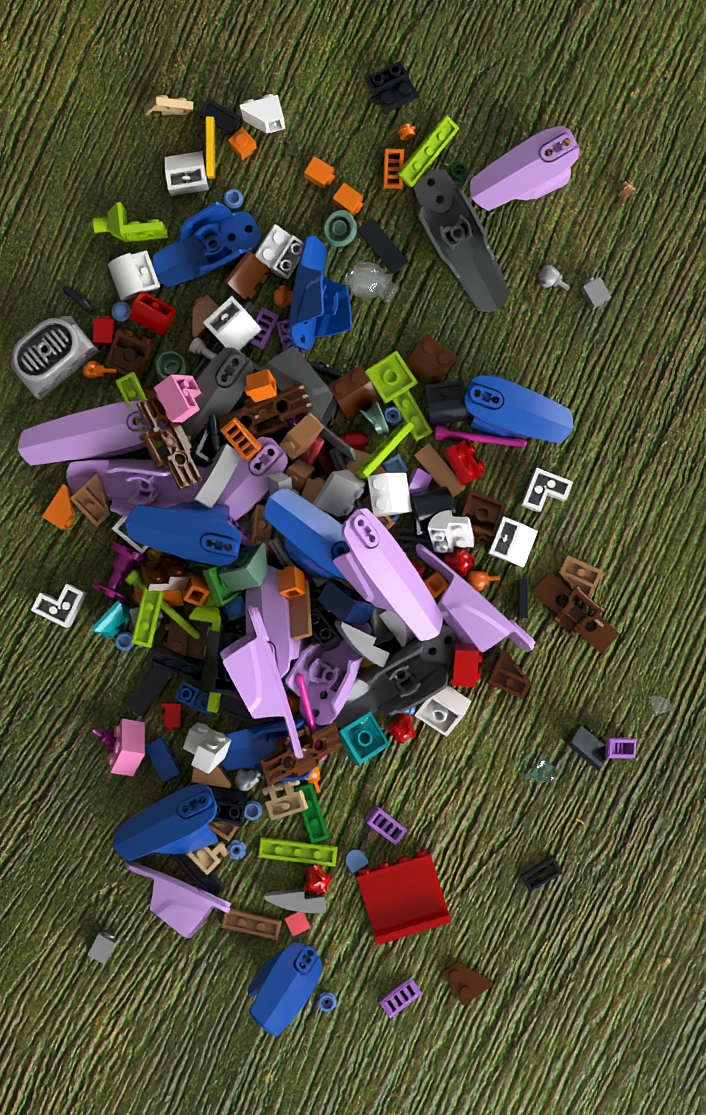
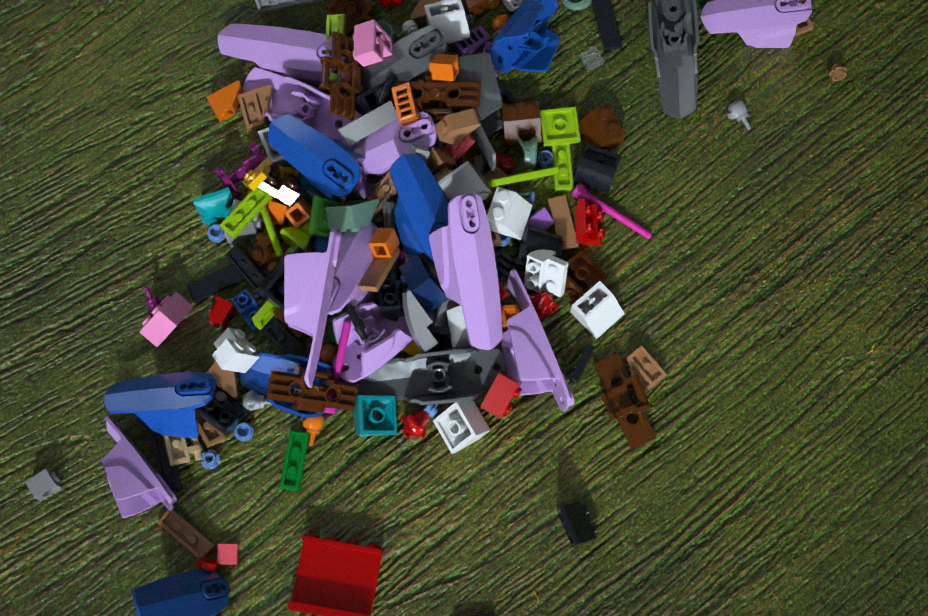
camera: 25 degrees right, 15 degrees down
white brick [31,584,87,628] -> none
orange piece [82,360,117,378] -> none
blue slope [145,737,182,783] -> none
lime tile [258,837,338,867] -> none
tan plate [262,780,308,821] -> none
light grey slope [265,888,326,913] -> none
red rock [304,865,333,896] -> none
clear brick [345,260,390,300] -> none
medium blue tile [346,849,369,873] -> none
medium lavender slope [364,804,407,846] -> none
blue piece [463,374,573,444] -> none
orange piece [466,571,500,591] -> none
reddish brown wing [487,649,531,700] -> none
white brick [520,468,573,512] -> none
clear light blue piece [522,761,557,782] -> none
light grey brick [581,277,611,310] -> none
medium lavender slope [605,737,637,758] -> none
clear tile [649,696,674,715] -> none
none -> red tile [196,557,218,571]
none -> yellow wing [242,157,273,191]
none -> piece [346,305,368,341]

